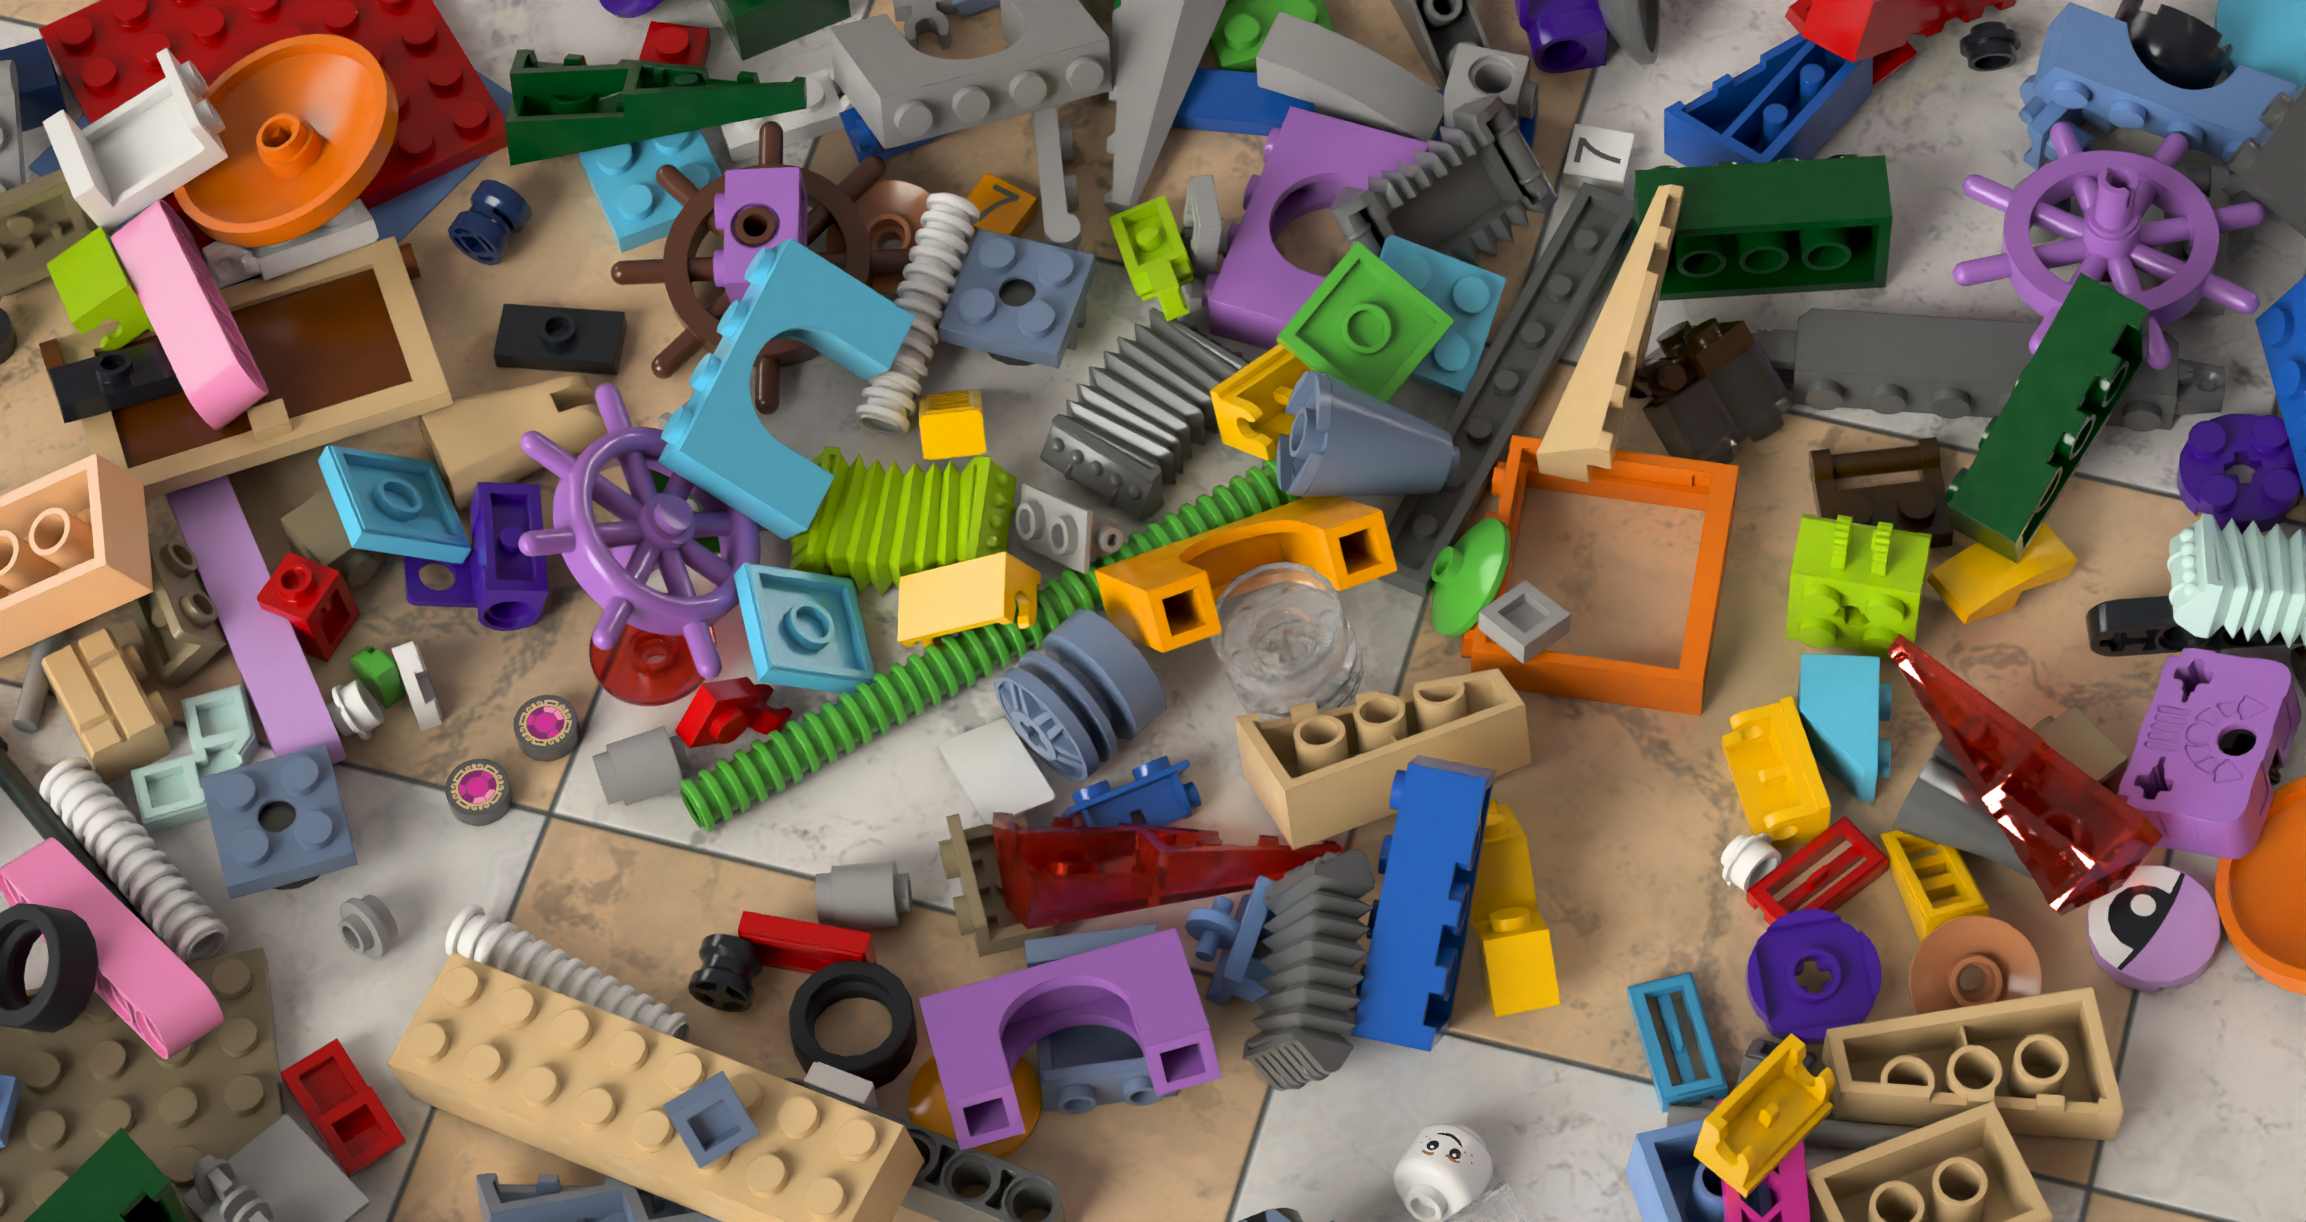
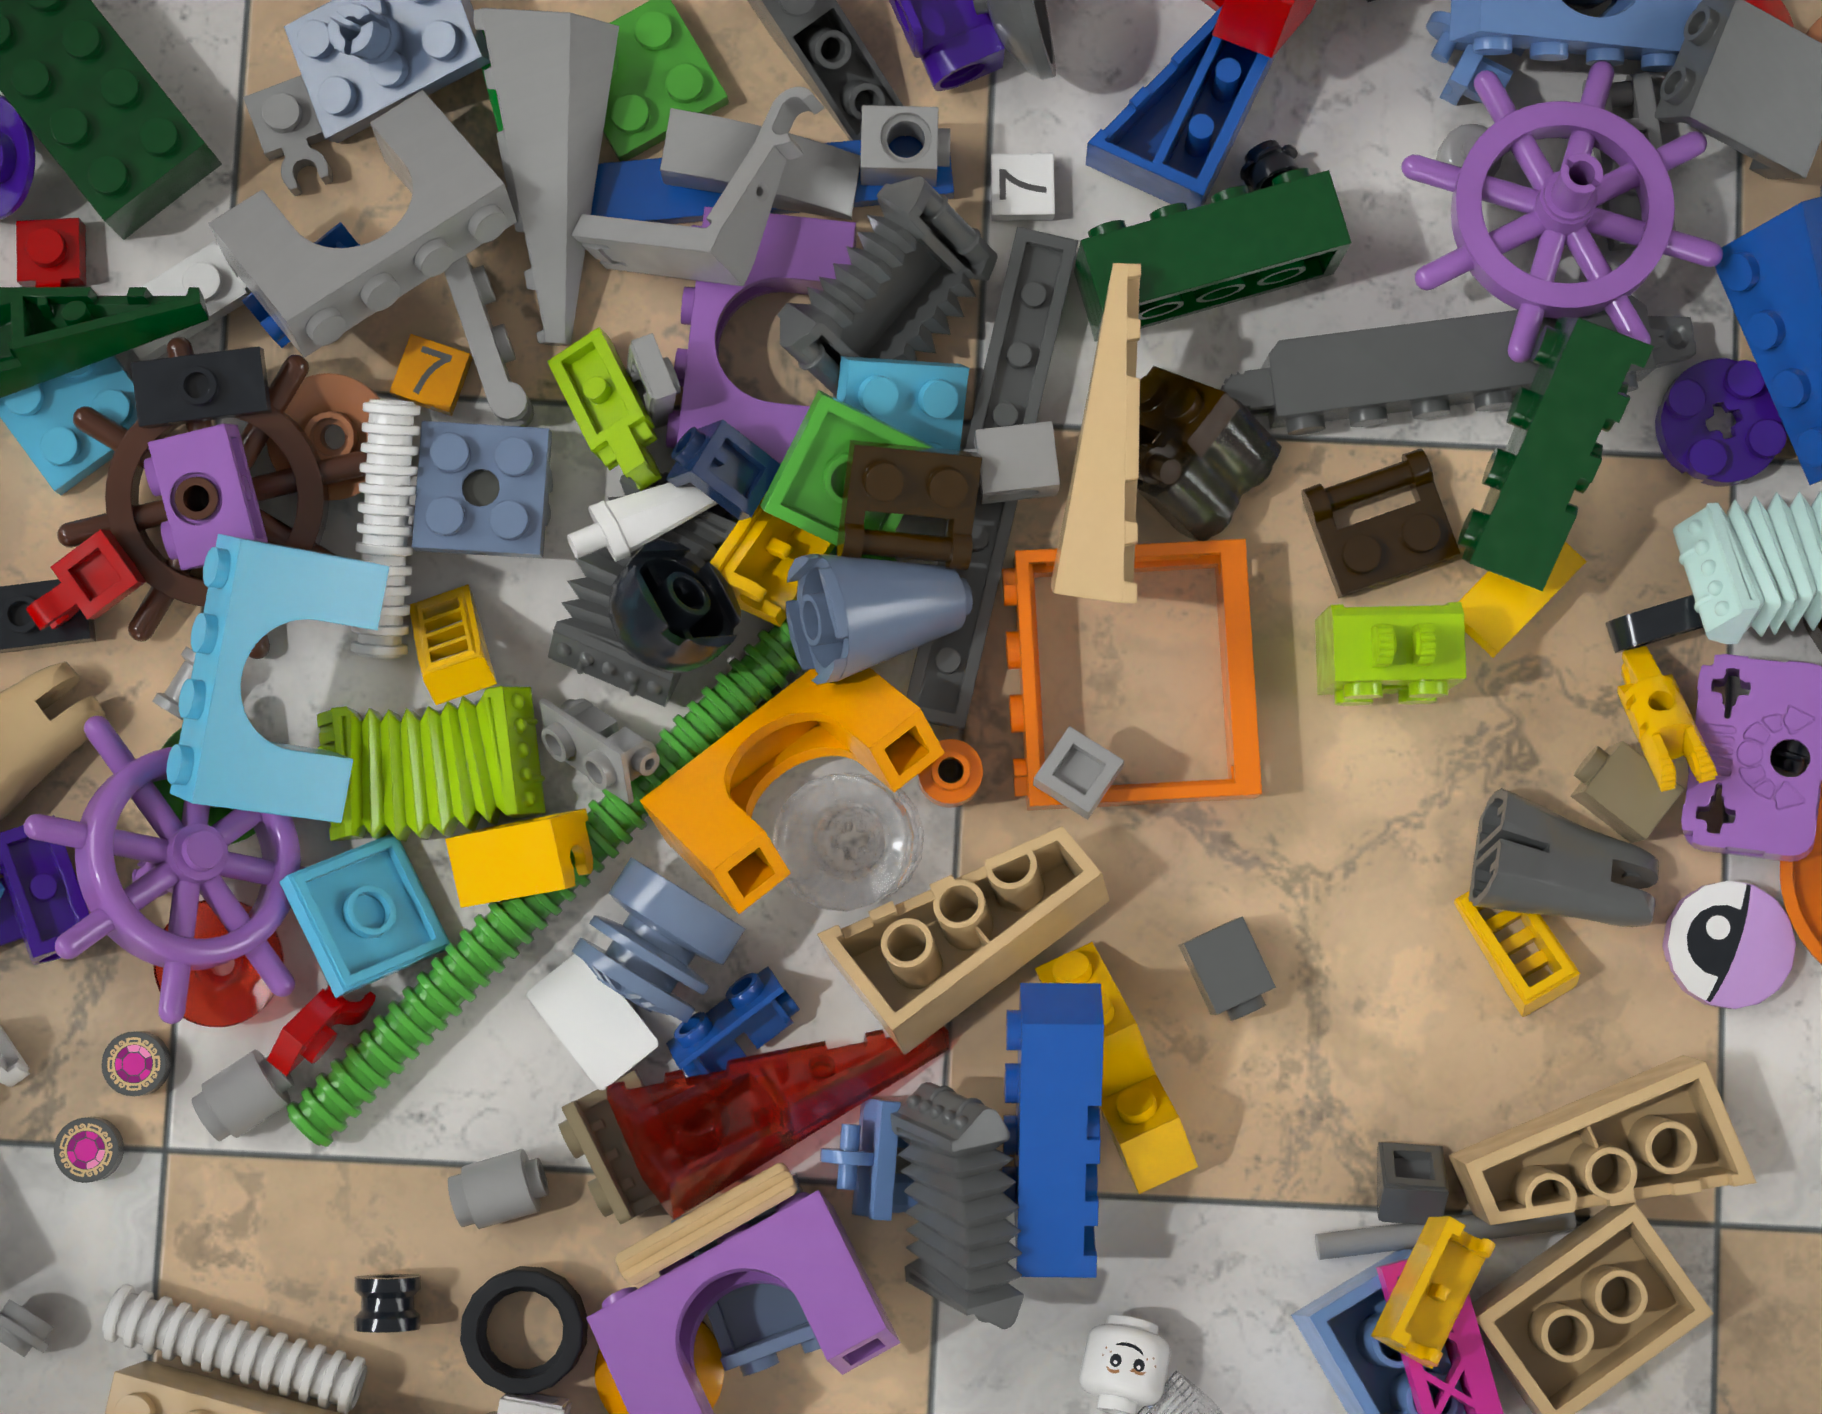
camera: 20 degrees left, 25 degrees up
red tile [737,911,877,974] -> none
bright green dish [1431,517,1511,638] -> none
dark azure tile [1627,972,1728,1113] -> none
yellow hinge [1721,696,1831,850] -> none
white plate [1721,833,1782,893] -> none
dark purple plate [1745,909,1881,1045] -> none
red tile [1746,816,1889,925] -> none
medium azure slope [1798,653,1892,802] -> none
clear red wedge [1886,634,2163,916] -> none
nougat dish [1908,915,2043,1015] -> none
none -> red plate [26,529,146,630]
none -> black plate [131,346,272,429]
none -> white bar [567,482,718,562]
none -> light grey hinge [572,87,825,286]
none -> black cylinder [608,540,741,674]
none -> tan axle [615,1163,798,1285]
none -> dark blue bracket [666,419,781,521]
none -> dark brown plate [837,440,982,570]
none -> orange brick [918,739,983,808]
none -> light grey brick [963,421,1060,504]
none -> dark grey brick [1178,916,1276,1021]
none -> yellow hinge [1617,646,1718,792]

